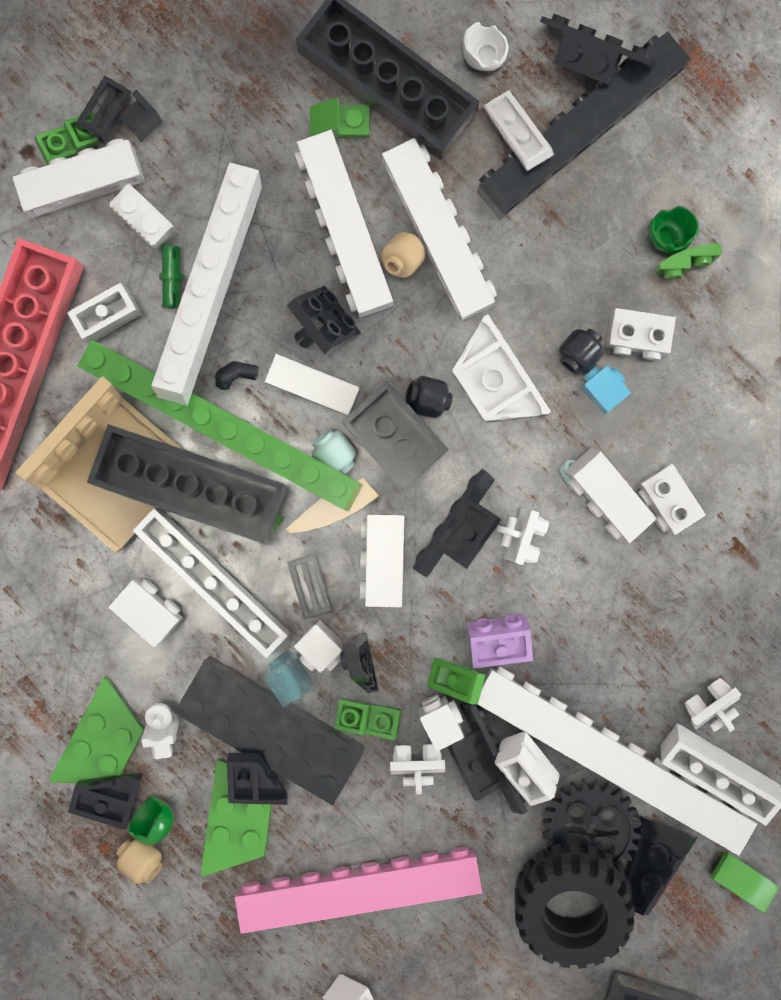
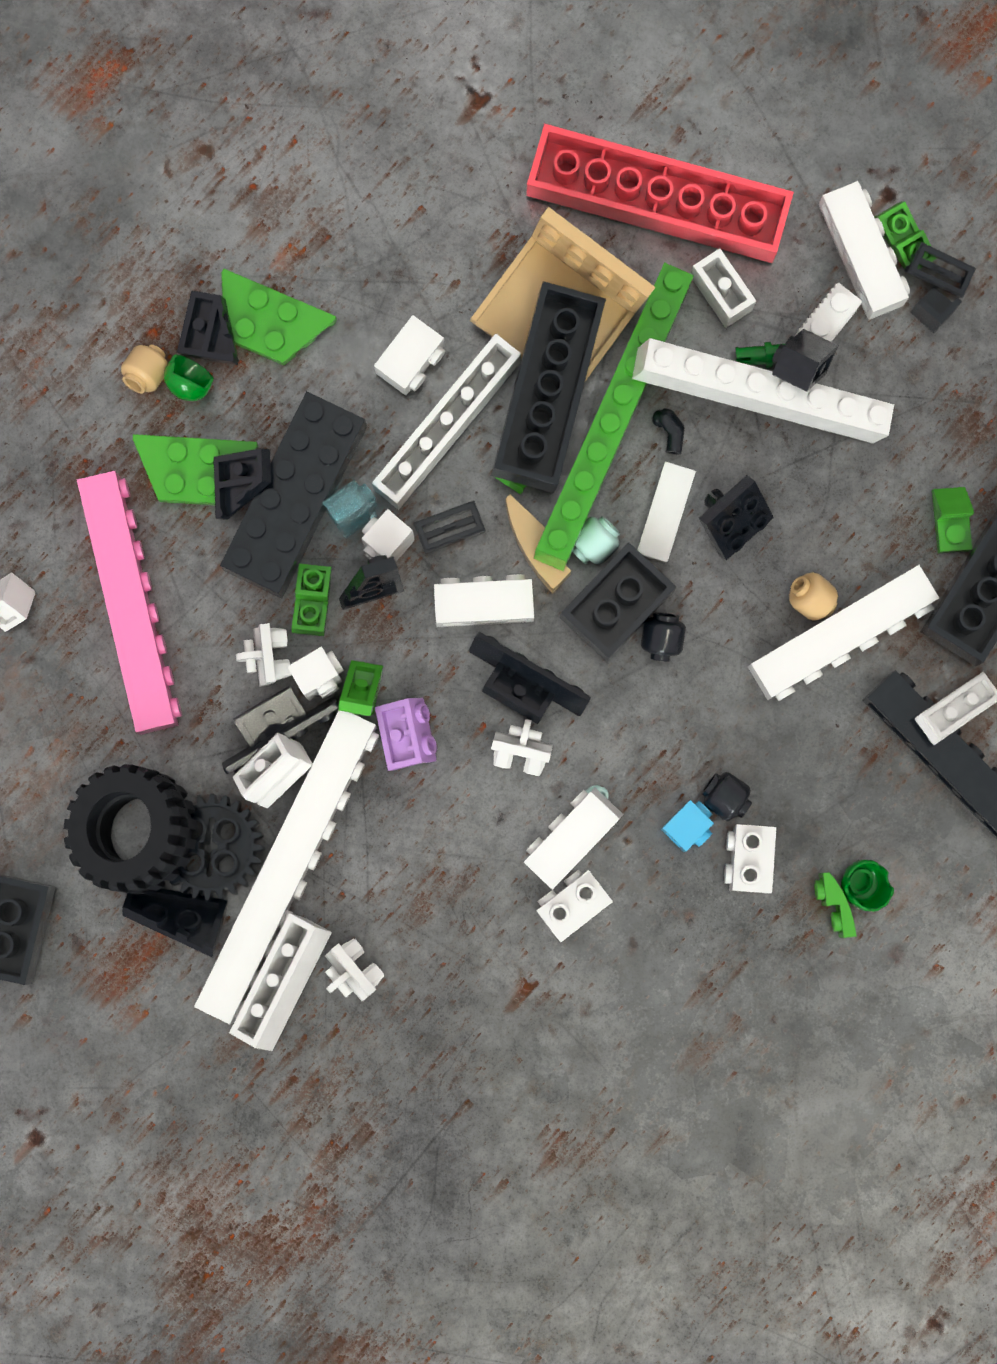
camera: 85 degrees right, 5 degrees down
white hips [141,703,180,759] -> none
white brick [294,130,393,318] -> none
white wing [452,314,551,422] -> none
bright green slope [710,851,779,913] -> none
none -> black brick [772,329,839,392]

